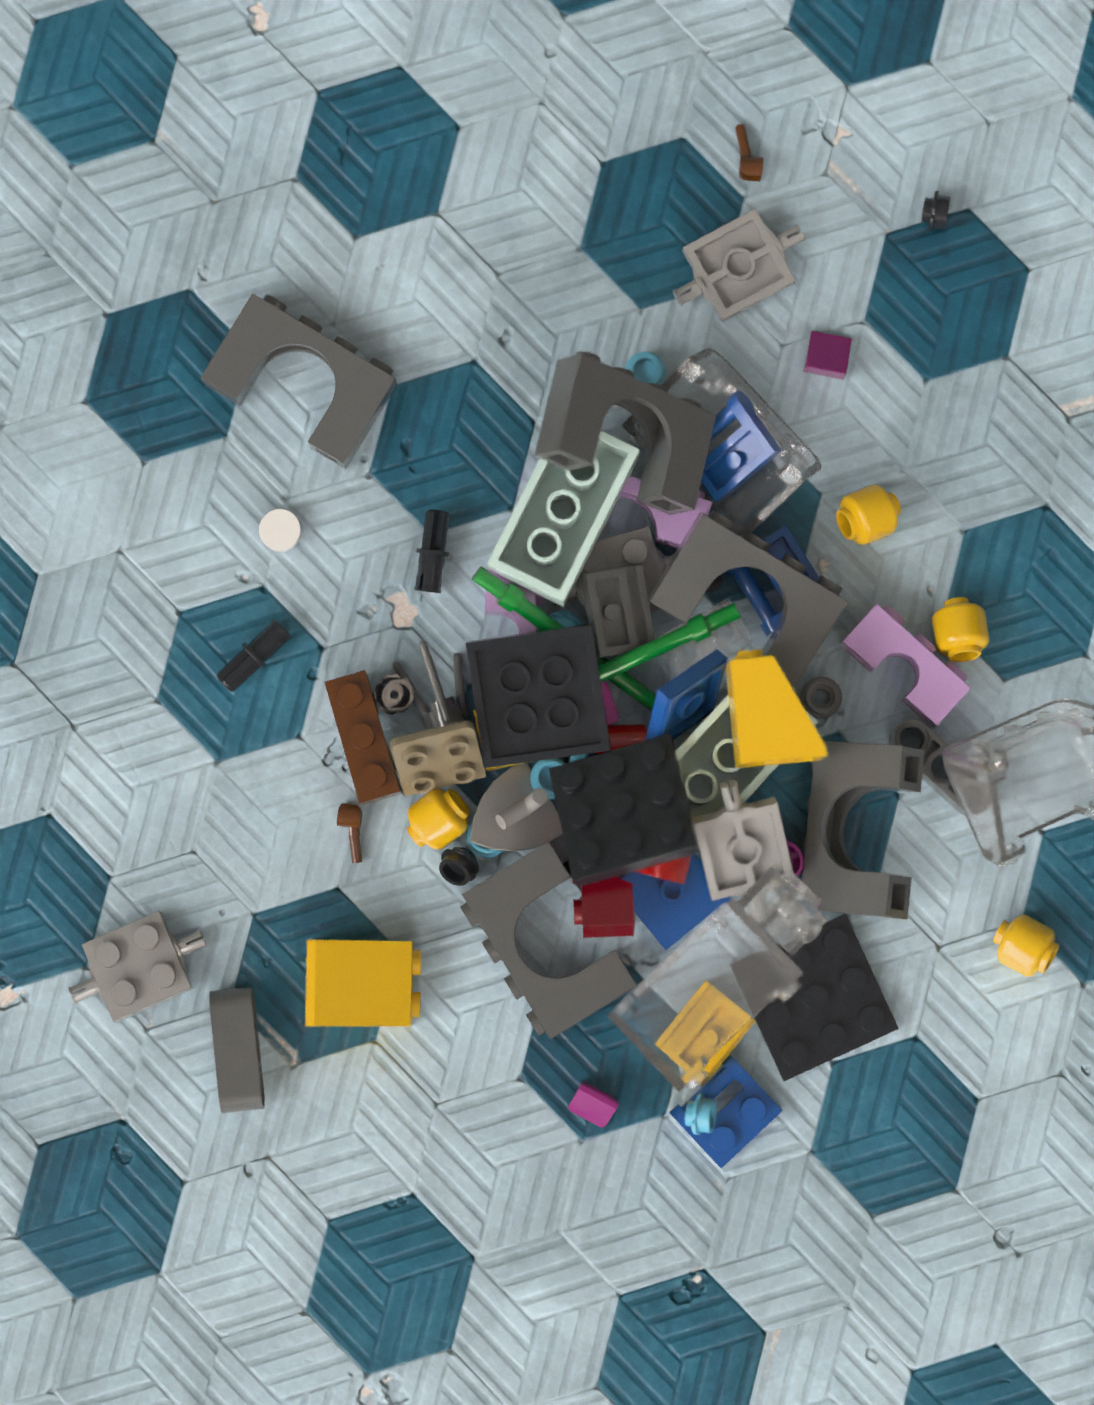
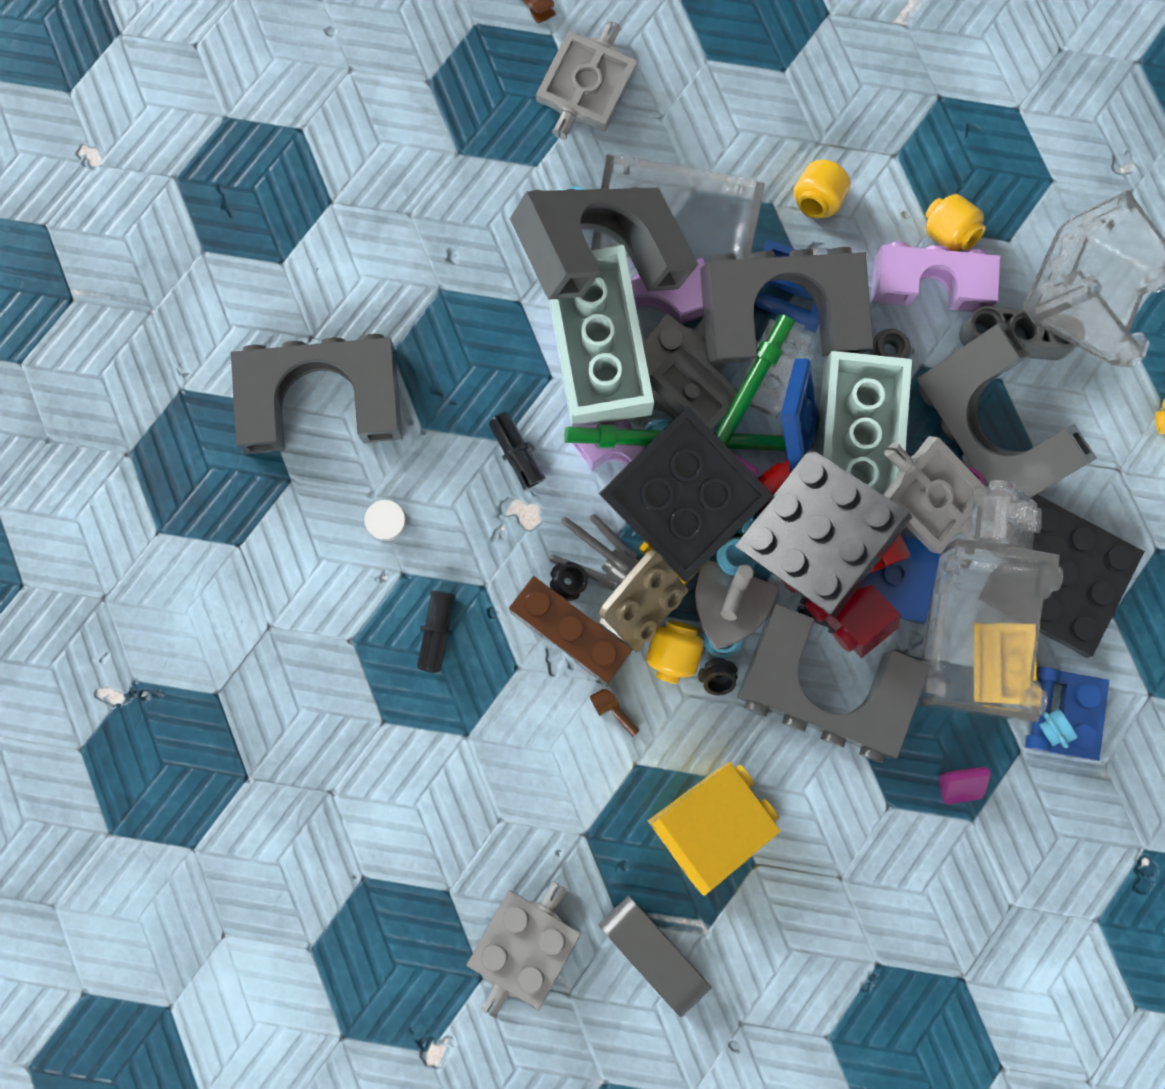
camera: 40 degrees left, 5 degrees down
blue plate [701,390,782,502] -> none
yellow slope [725,650,827,769] -> none
magenta slope [803,331,852,380] -> none

